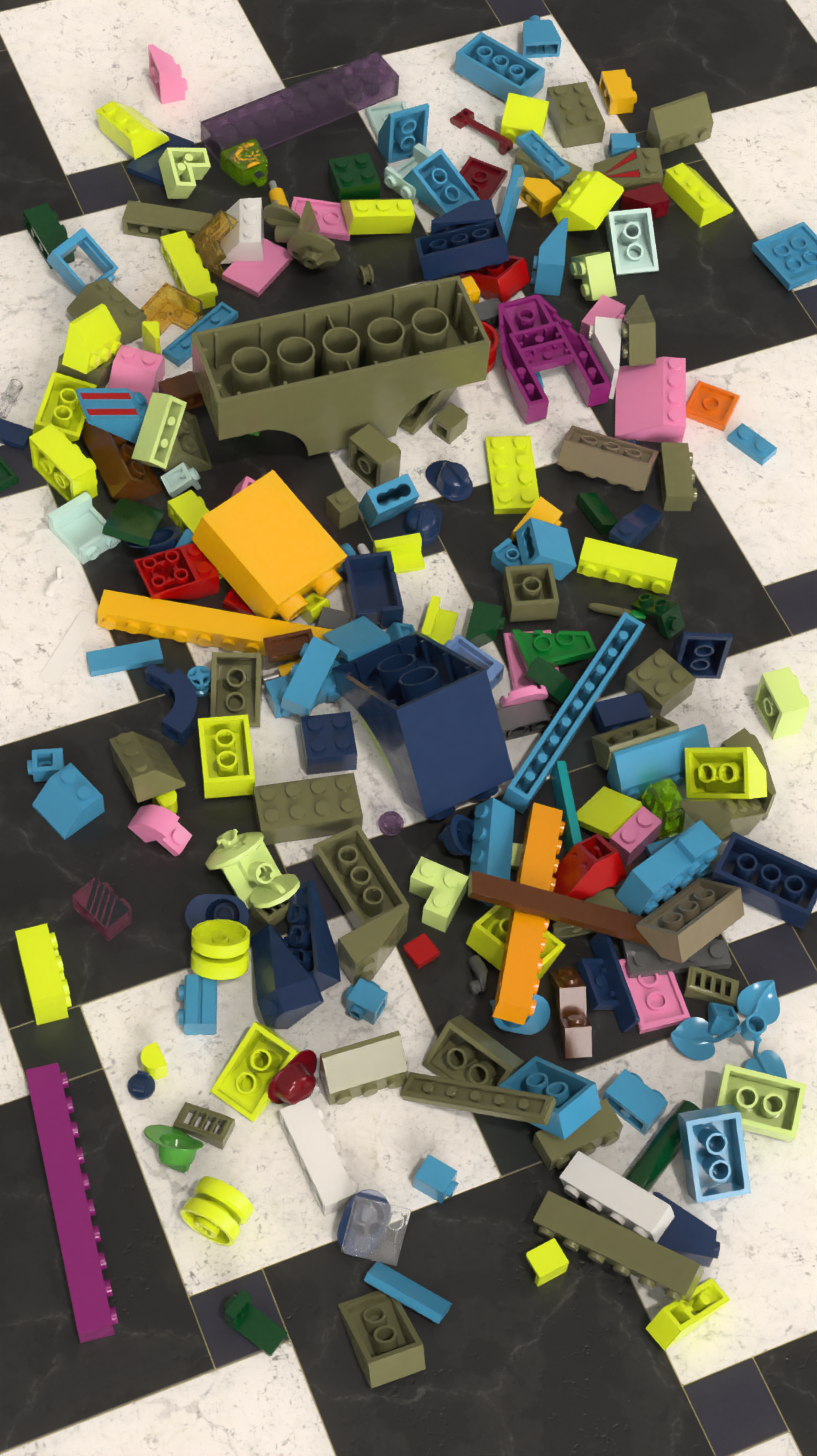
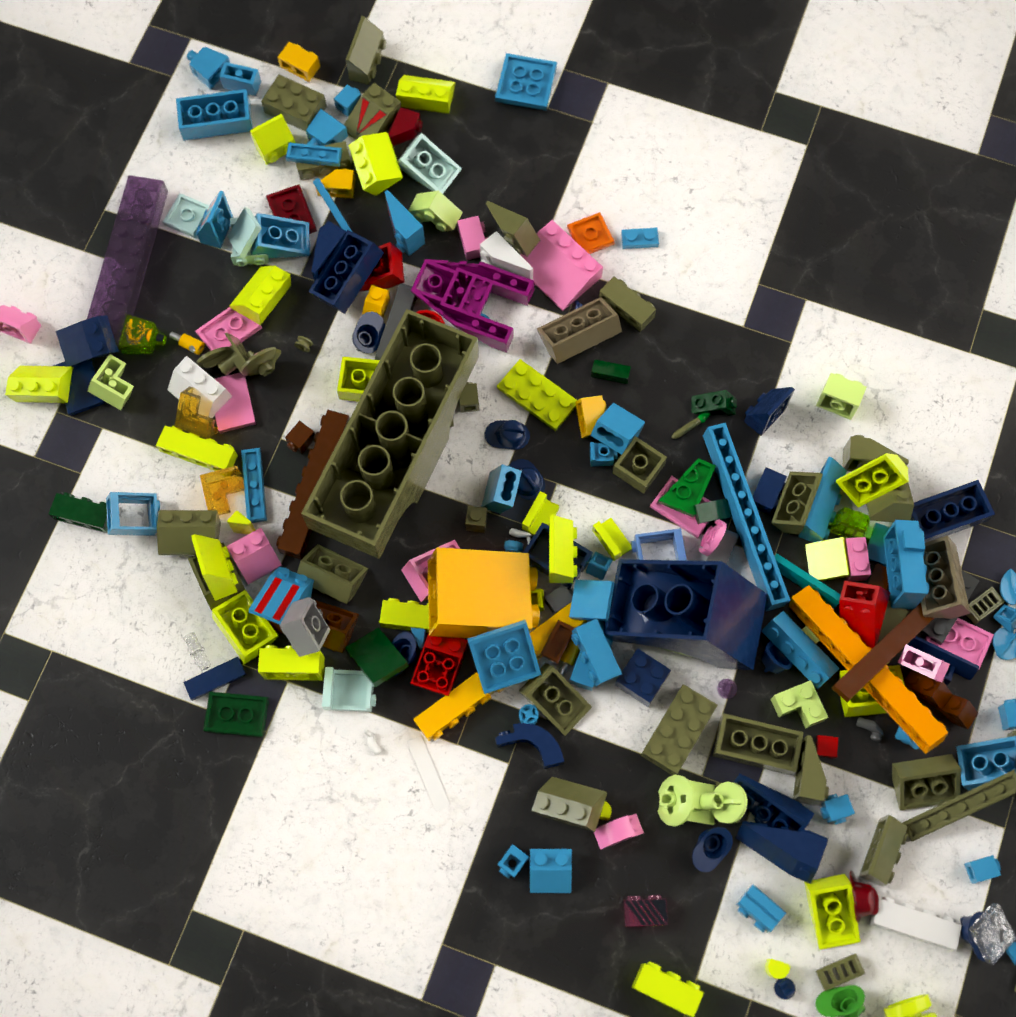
camera: 40 degrees left, 15 degrees up
dark azure tile [86,639,164,677] -> none
olive brick [122,200,213,248] -> none
yellowish green brick [131,392,187,469] -> none
light aqua bracket [161,462,201,498] -> none
neon yellow wheel [191,919,250,980] -> none
neon yellow brick [198,714,255,799] -> none
dark green brick [327,153,380,203] -> none
olive brick [347,424,401,489] -> none
dark red hinge [450,108,513,155] -> none
dark green slope [465,601,506,648] -> none
neon yellow brick [577,537,677,595] -> none
dark blue slope [607,503,664,549] -> none
olive brick [623,648,696,717] -> none
none -> dark blue slope [56,316,119,367]
none -> dark azure brick [219,62,262,96]
none -> light aqua tile [228,207,262,258]
none -> light grey hinge [280,597,330,657]
none -> dark azure torso [306,109,348,146]
none -> dark azure plate [467,620,541,694]
none -> neon yellow slope [549,515,577,583]
none -> bright pink brick [898,644,950,683]

